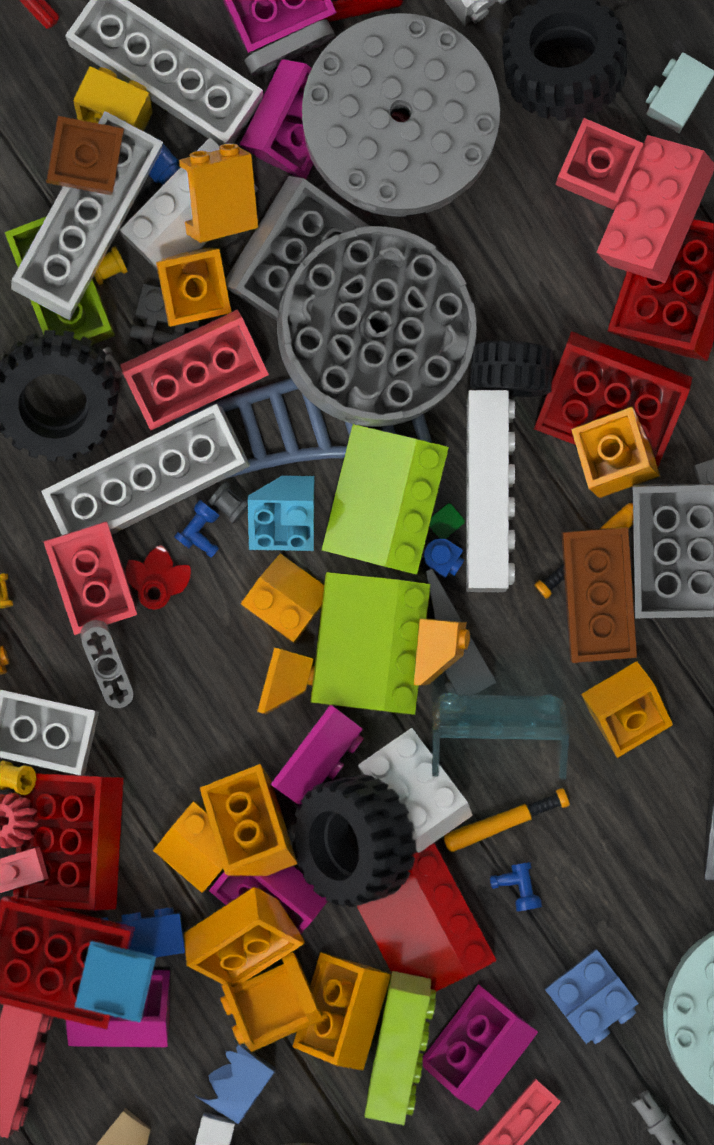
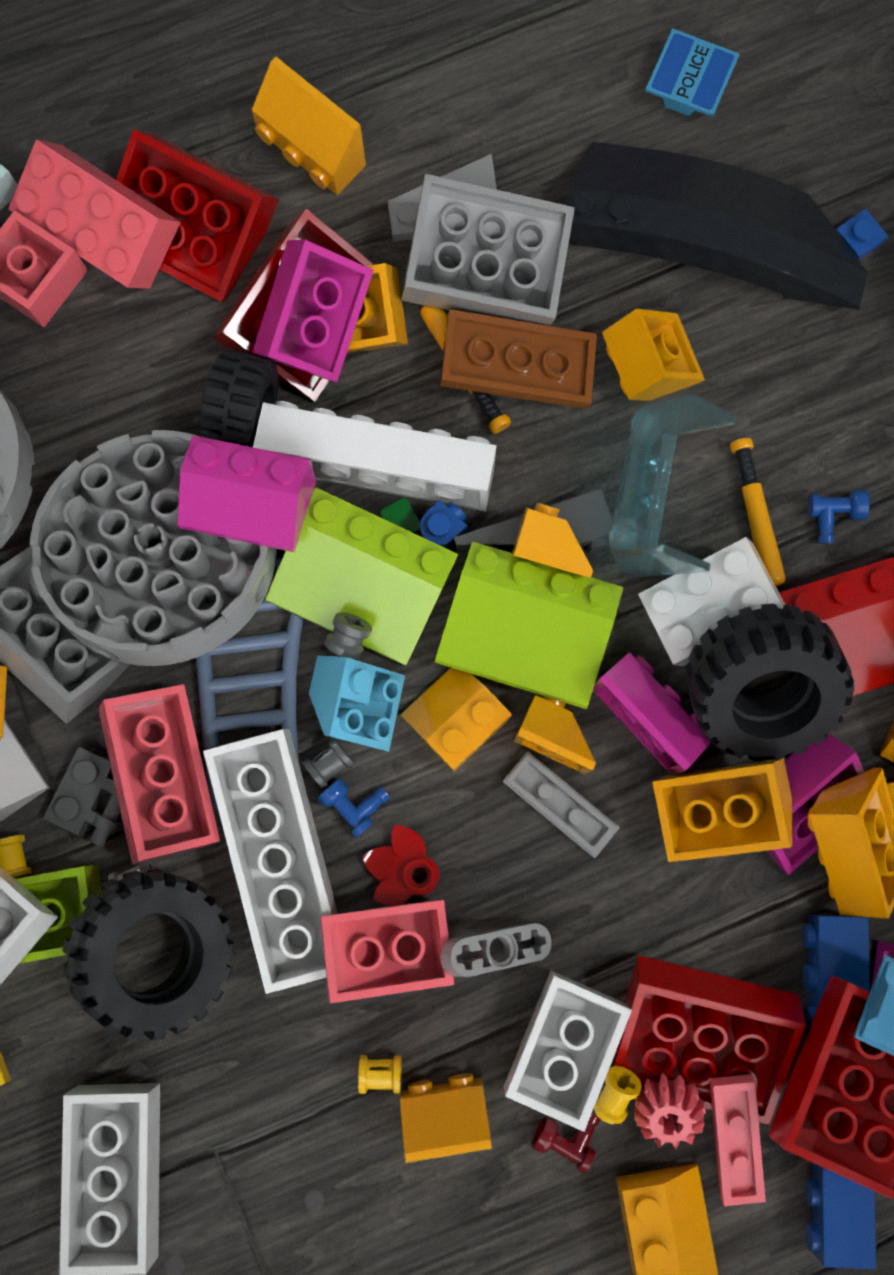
camera: 80 degrees left, 5 degrees down
light orange slope [153,801,223,893] -> none
light orange slope [156,248,231,327] -> none
none -> dark pink slope [178,435,316,553]
none -> dark pink slope [252,240,374,382]
none -> dark grey wheel [324,612,372,659]
none -> light grey tile [502,751,620,858]

